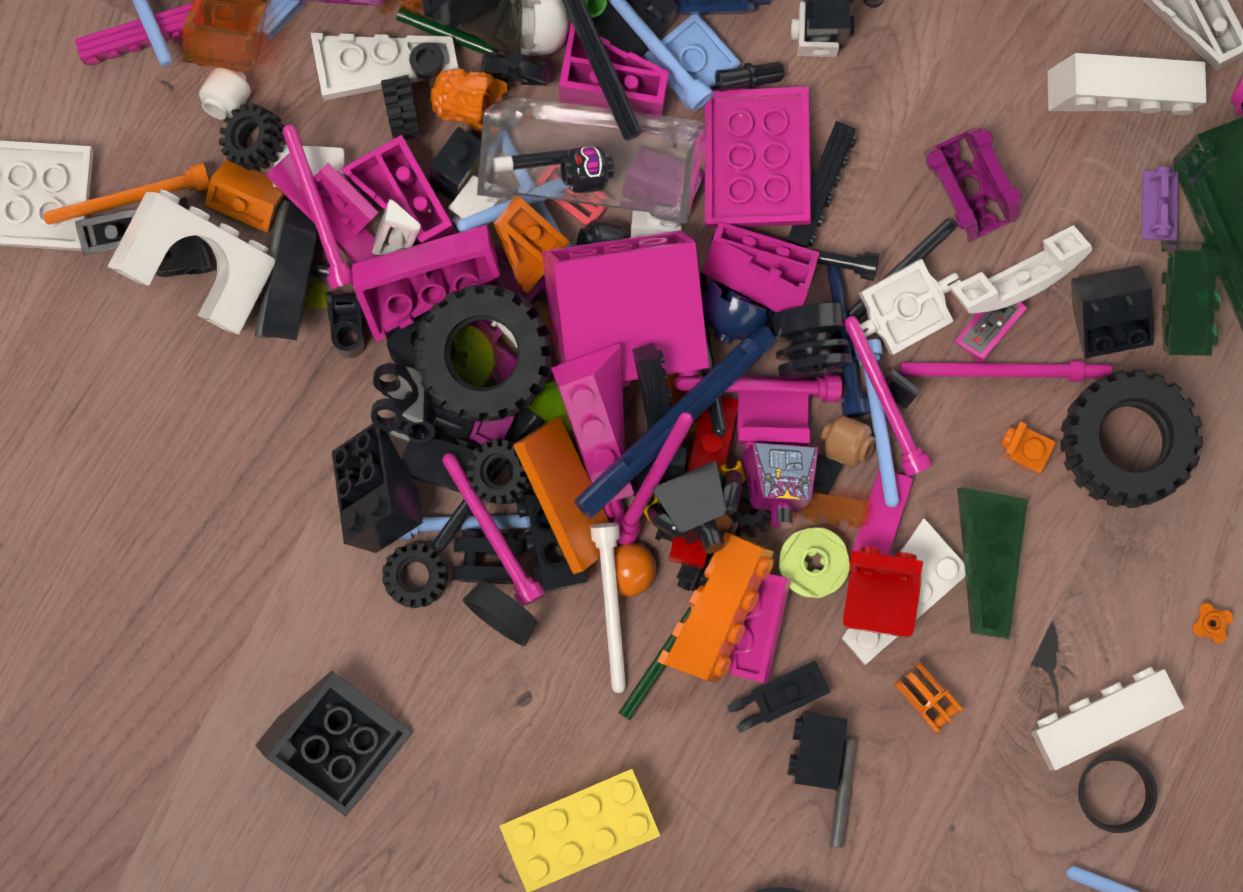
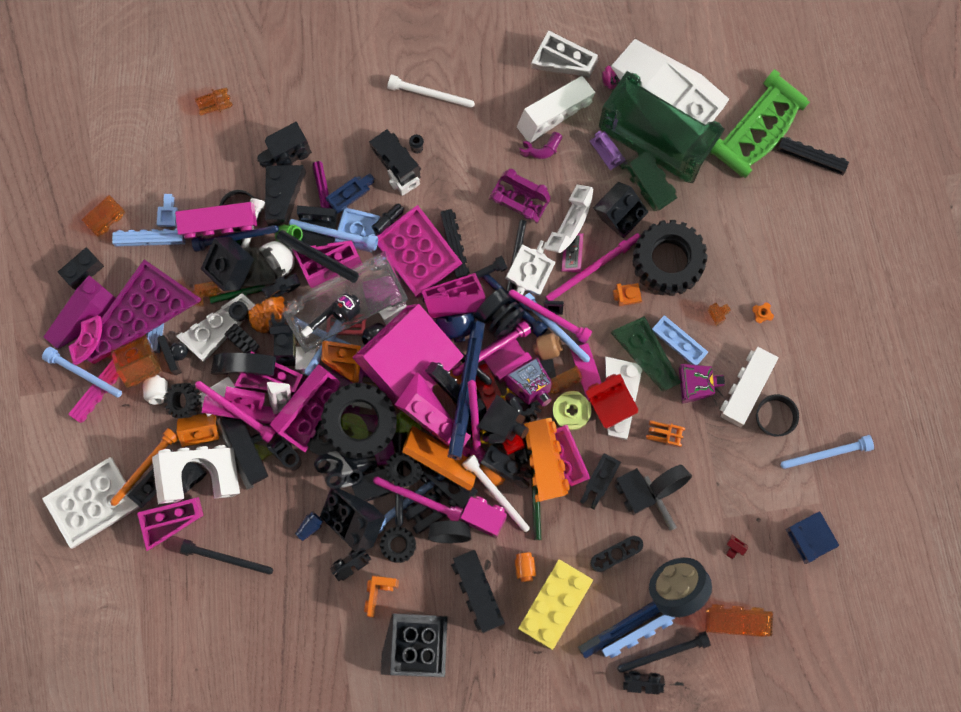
camera: 35 degrees left, 5 degrees down
none -> dark pink wedge [137,497,204,551]
none -> black tile [157,335,188,375]
none -> black piece [180,539,273,575]
none -> black slope [211,353,276,376]
none -> black tile [268,312,290,335]
none -> dark blue cone [295,512,324,541]
none -> black hinge [330,550,371,582]
none -> orange bracket [364,576,399,618]
none -> black wedge [451,550,505,634]
none -> dark pink brick [461,496,507,539]
none -> black hinge [480,445,534,489]
none -> orange brick [514,552,536,582]
none -> magenta piece [519,132,562,159]
none -> black beam [590,536,643,572]
none -> black tyre [650,465,692,500]
none -> light blue plate [651,315,708,365]
none -> magenta torso [678,364,725,404]
none -> clear orange tile [707,302,731,326]

